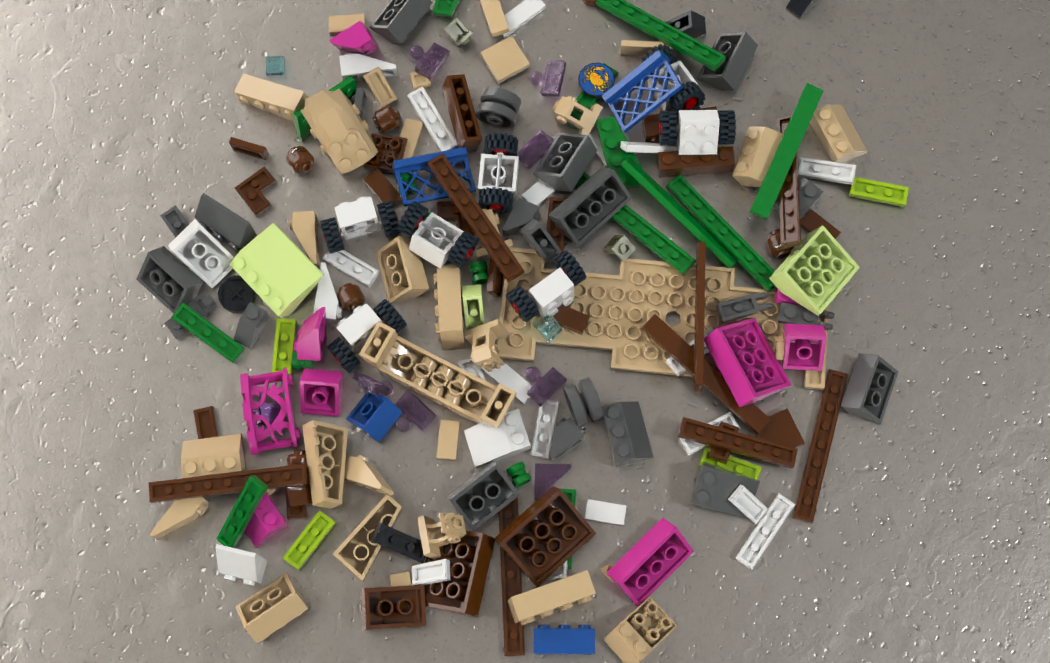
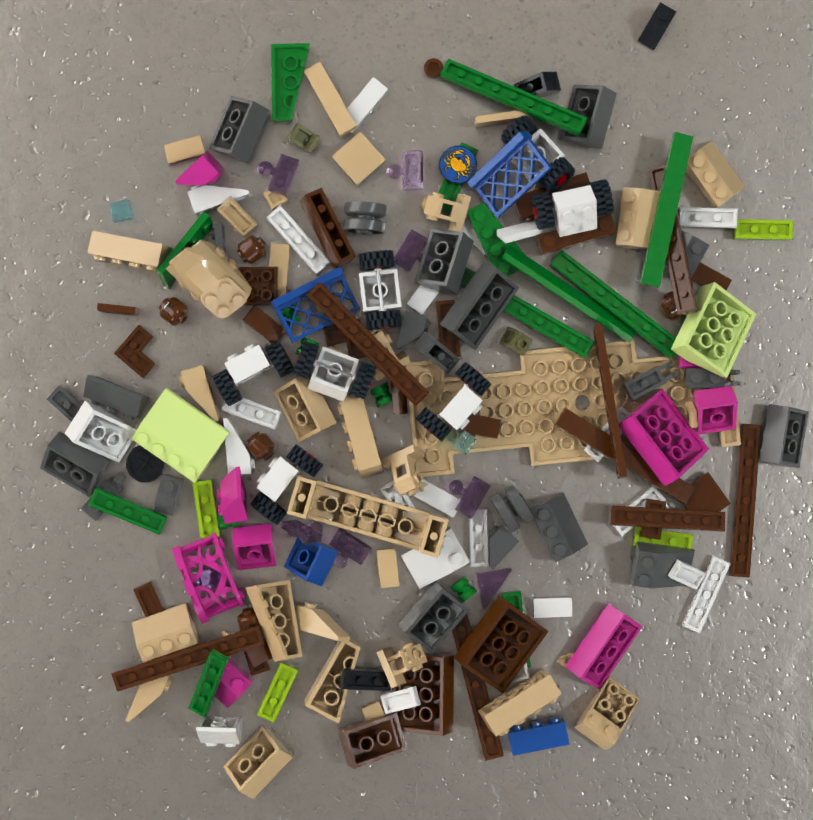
camera: 20 degrees left, 15 degrees up
yellowish green slope [462,284,485,330] -> none

